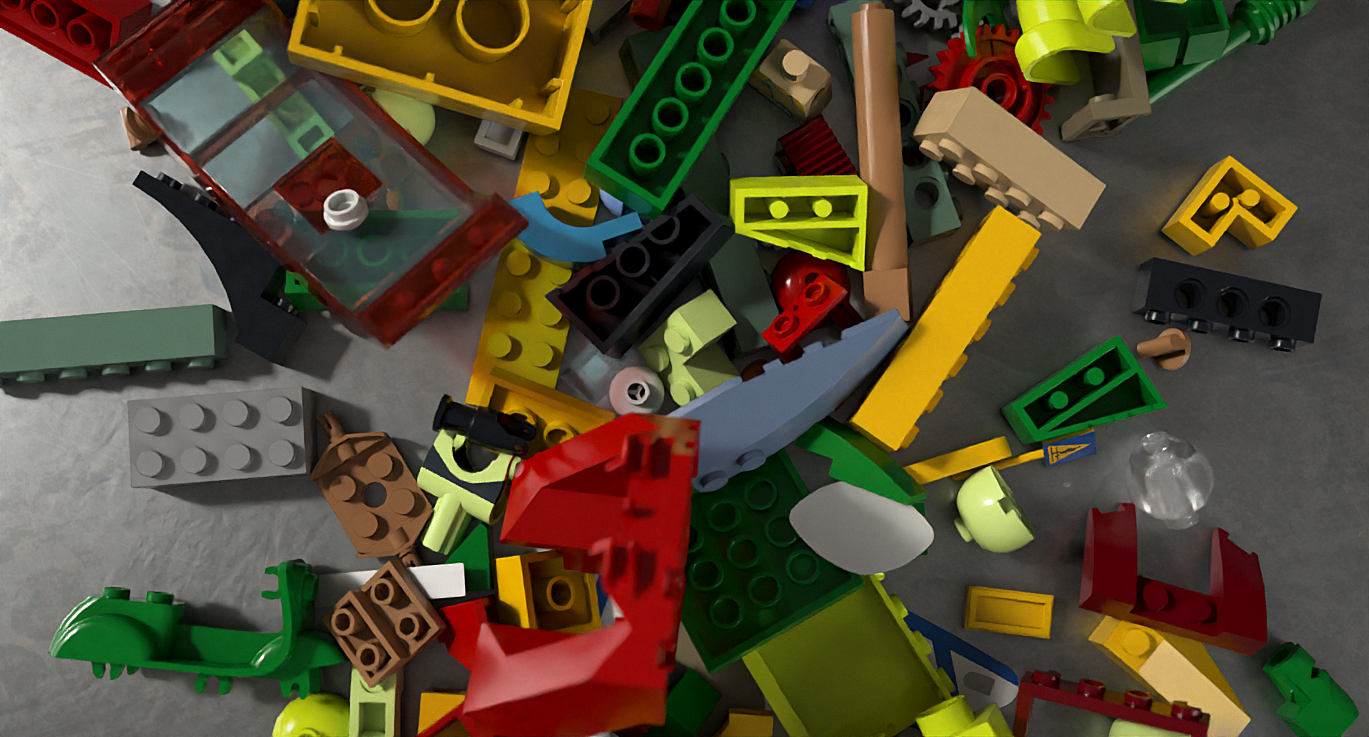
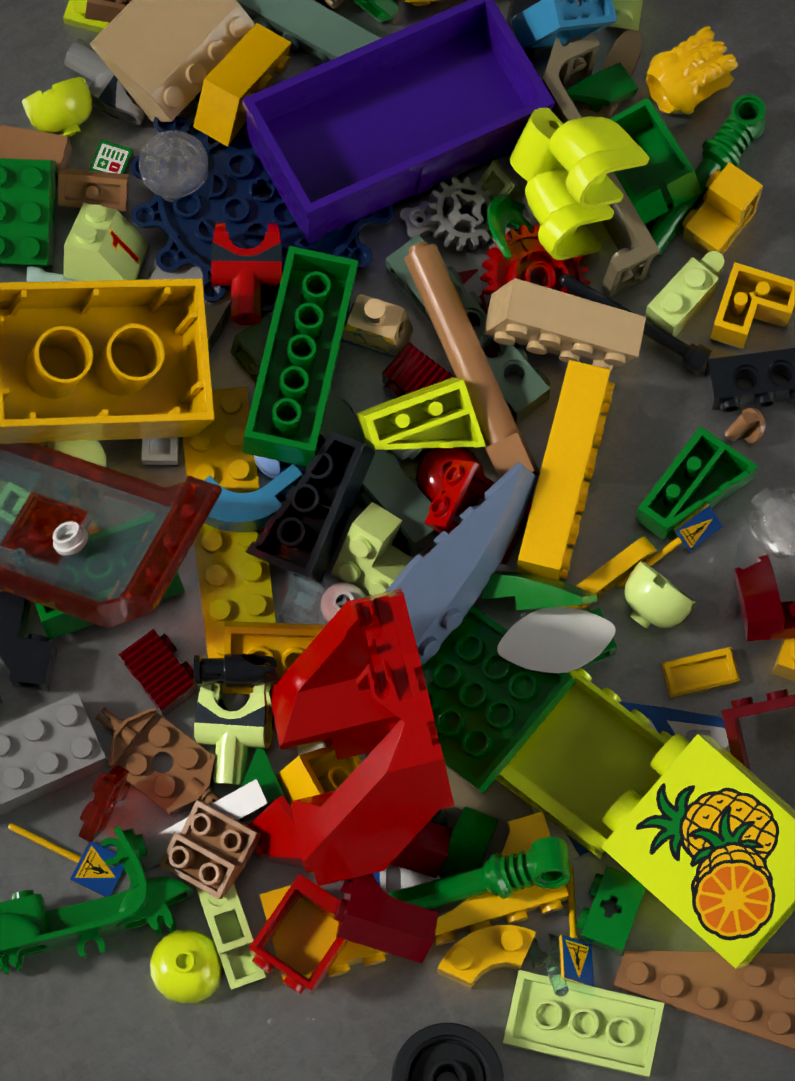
camera: 15 degrees left, 10 degrees down
none -> piece [8,823,124,897]
none -> clear red plate [78,764,131,843]
none -> dark red brick [118,629,198,716]
none -> black piece [559,274,712,375]
none -> yellowish green brick [645,251,725,337]
none -> yellow brick [682,162,763,256]

